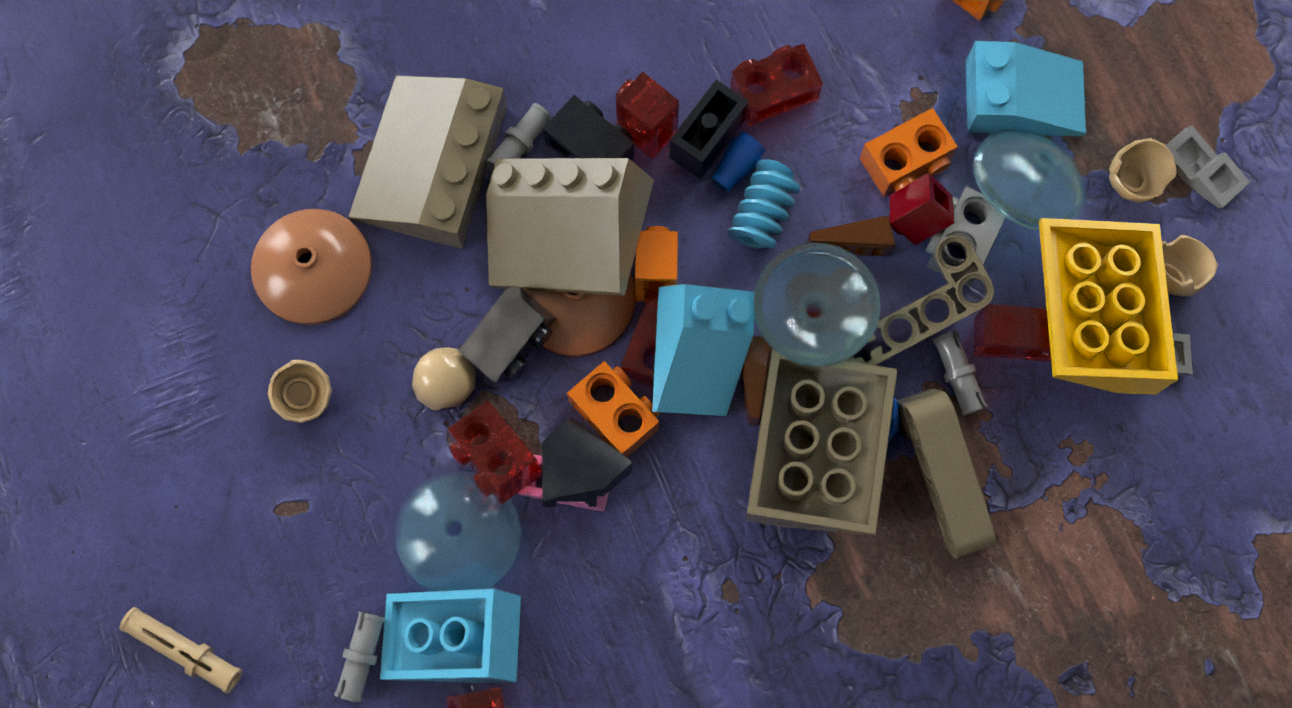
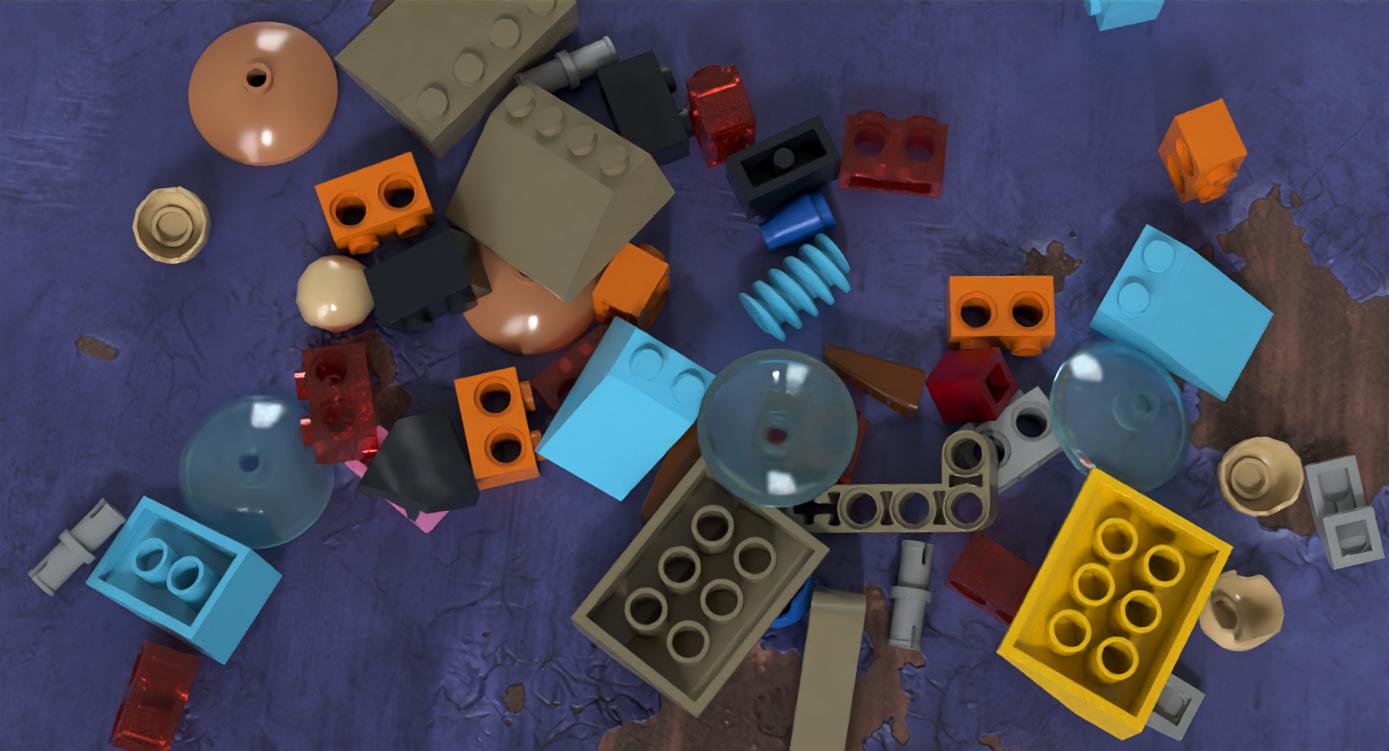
camera: 30 degrees right, 0 degrees up
none -> orange brick [314,151,436,256]

